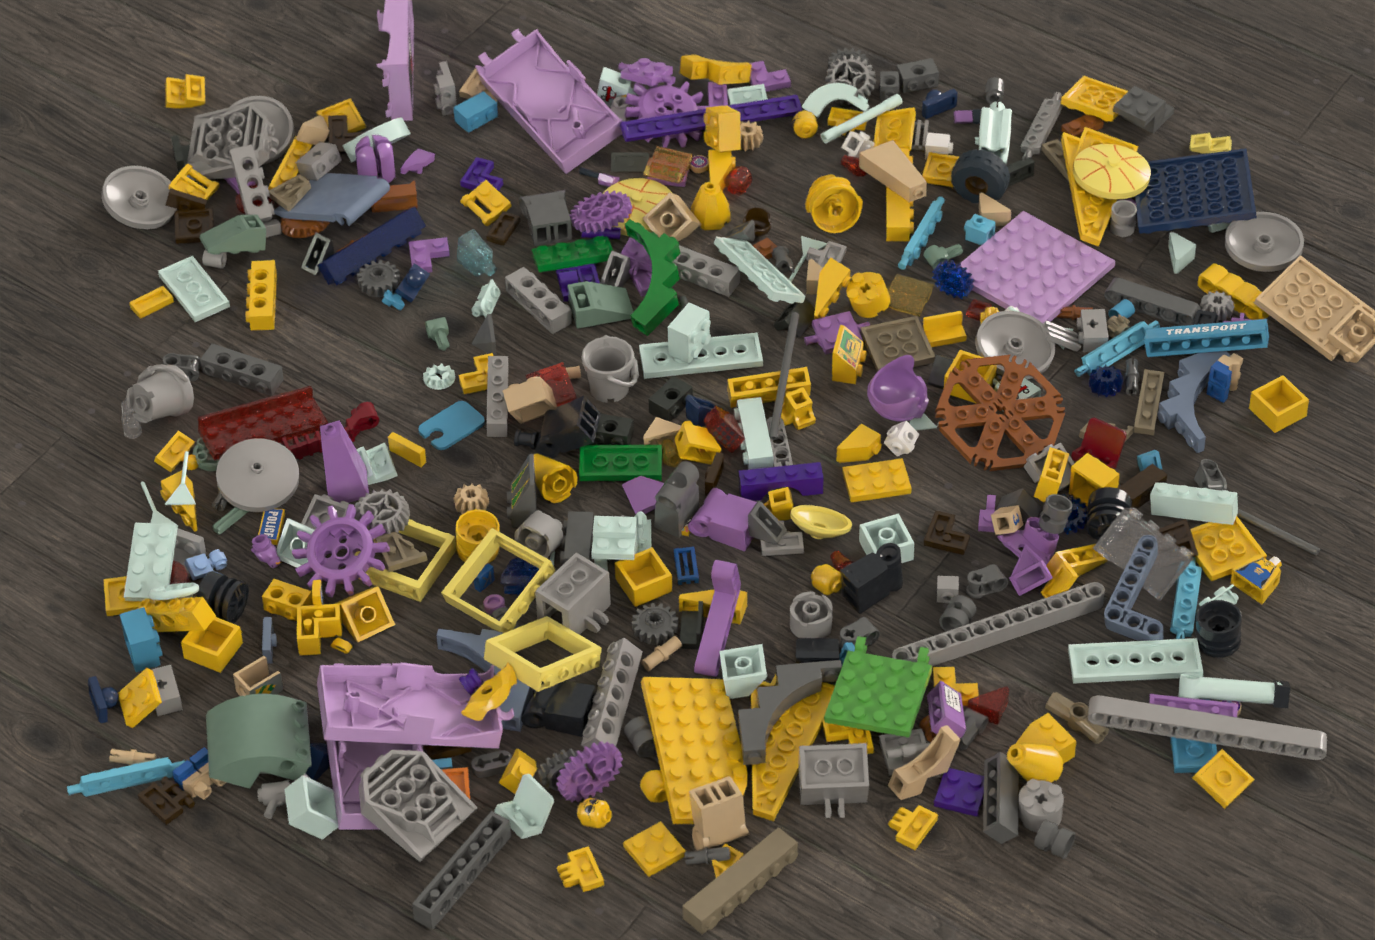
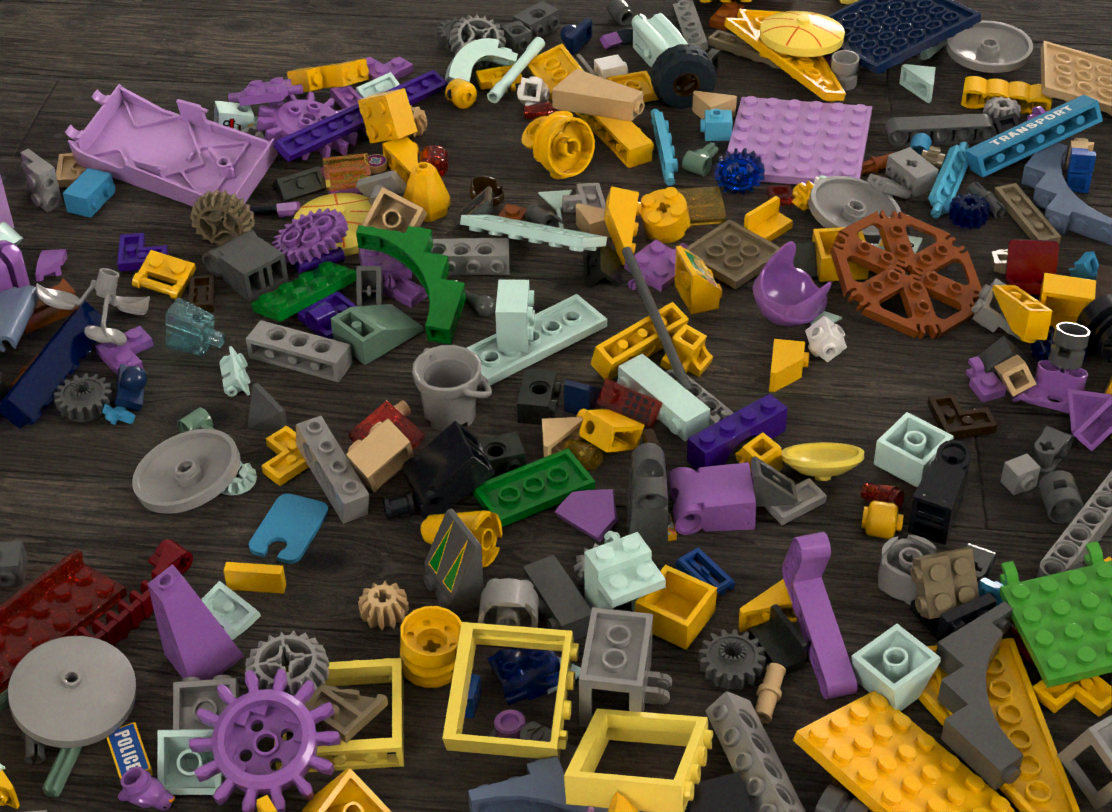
camera: 30 degrees left, 5 degrees down
yellow plate [842,458,912,502] -> none
none -> light grey plant [36,268,150,346]
none -> light grey dish [132,429,241,514]
none -> dark tan gear [190,189,255,245]
none -> light grey tile [356,170,407,205]
none -> dark tan plate [910,547,979,619]

